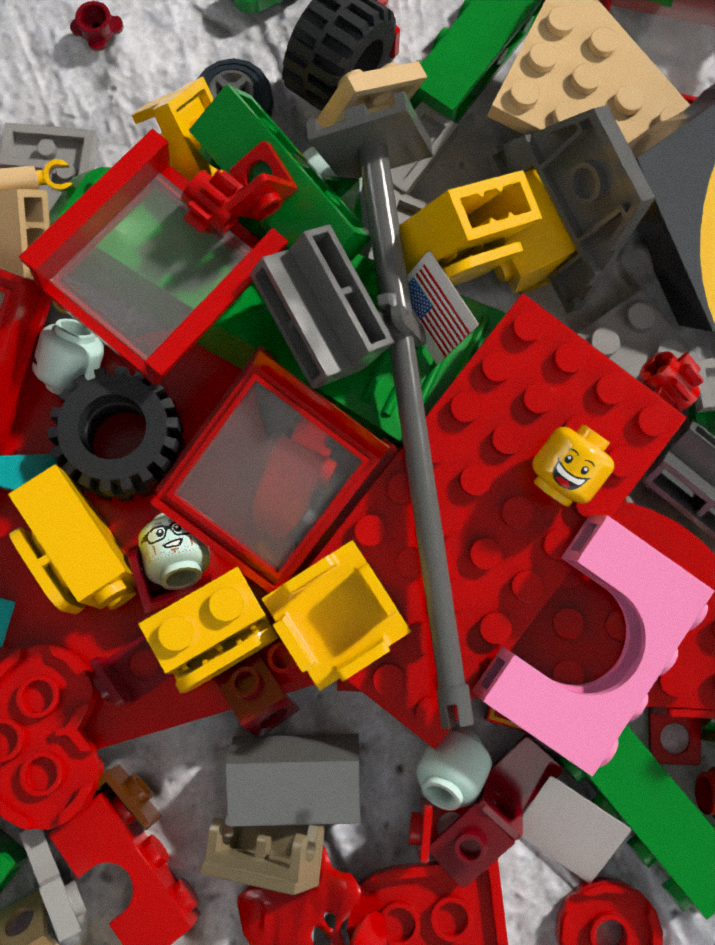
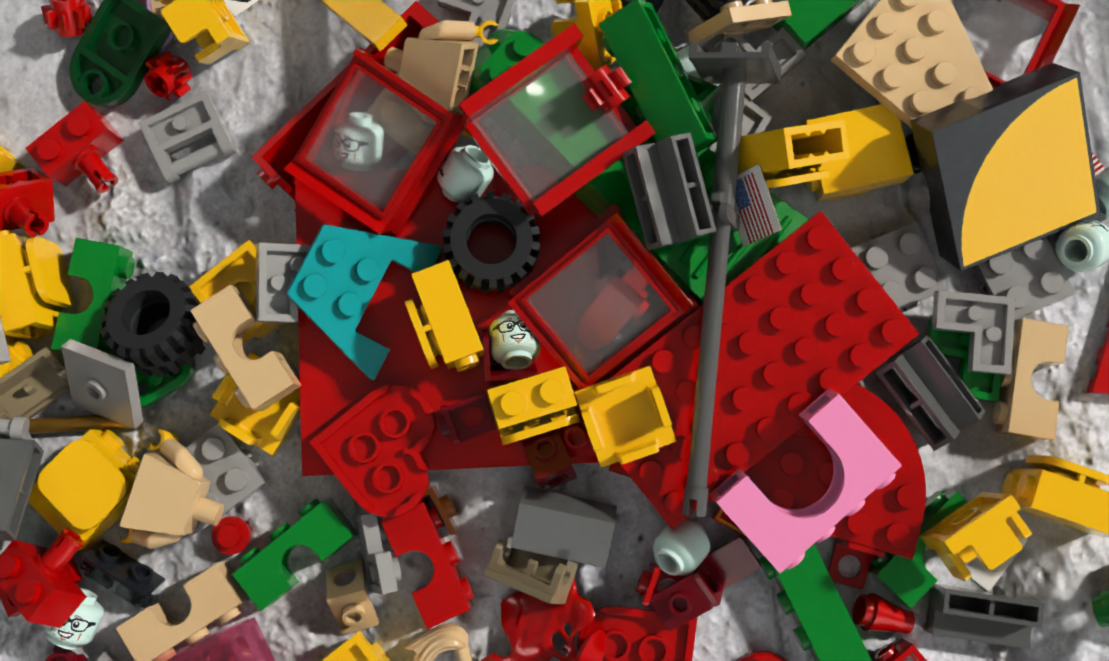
camera: 15 degrees right, 5 degrees up
red bracket [224,141,298,221] -> none
dark grey wing [485,105,656,314] -> none
white sticker [521,776,631,883] -> none
yellow head [532,424,614,507] -> none
red gear [639,351,704,412] -> none

